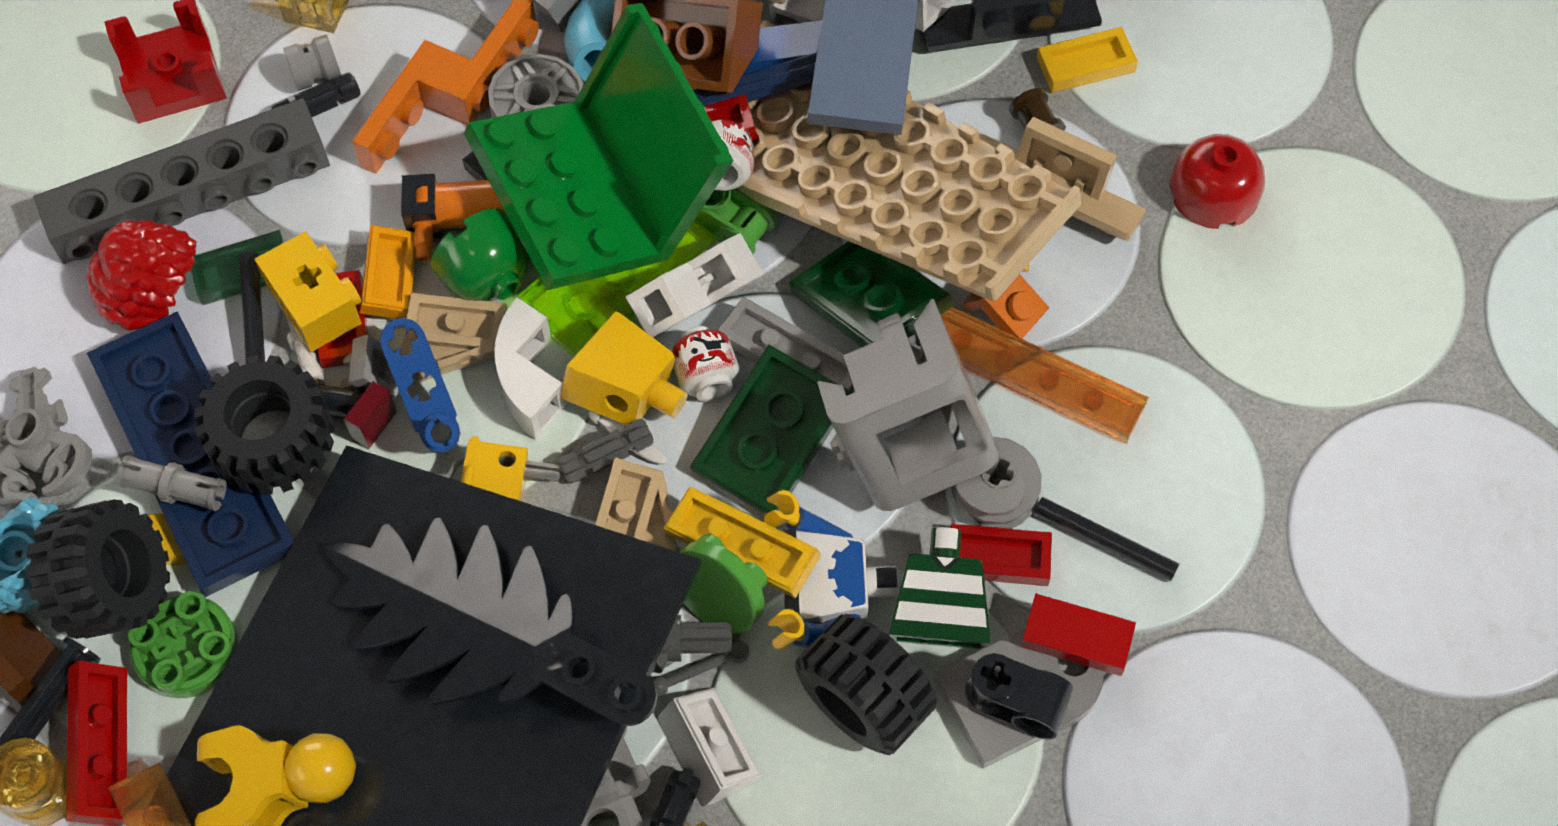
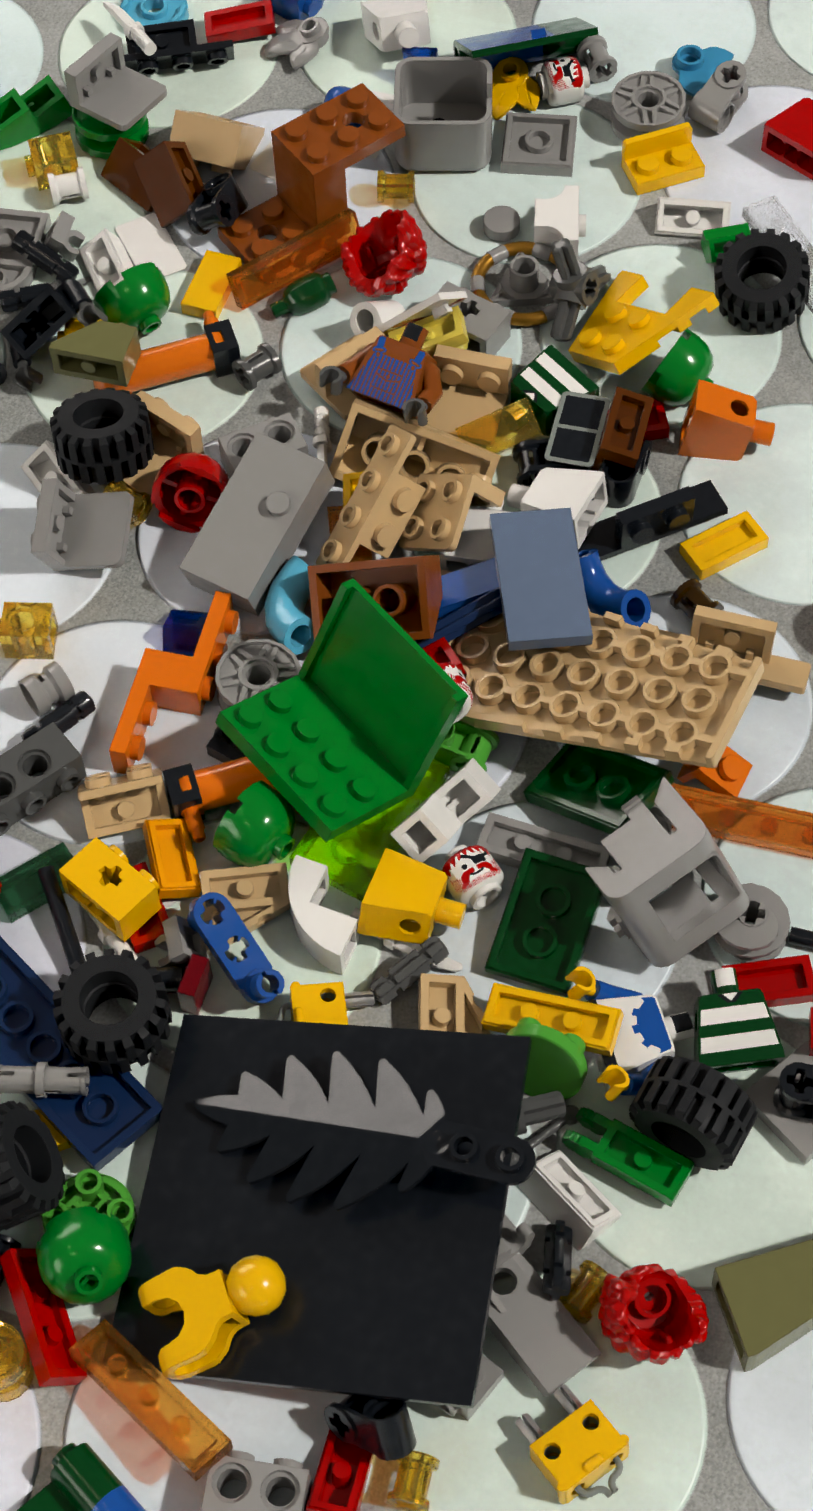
camera: 10 degrees left, 5 degrees down
none -> green cylinder [36,1206,132,1306]
none -> tan bracket [77,763,172,839]
none -> clear blue slope [163,609,208,656]
none -> green hinge [561,1107,695,1207]
none -> blue cylinder [578,549,651,627]

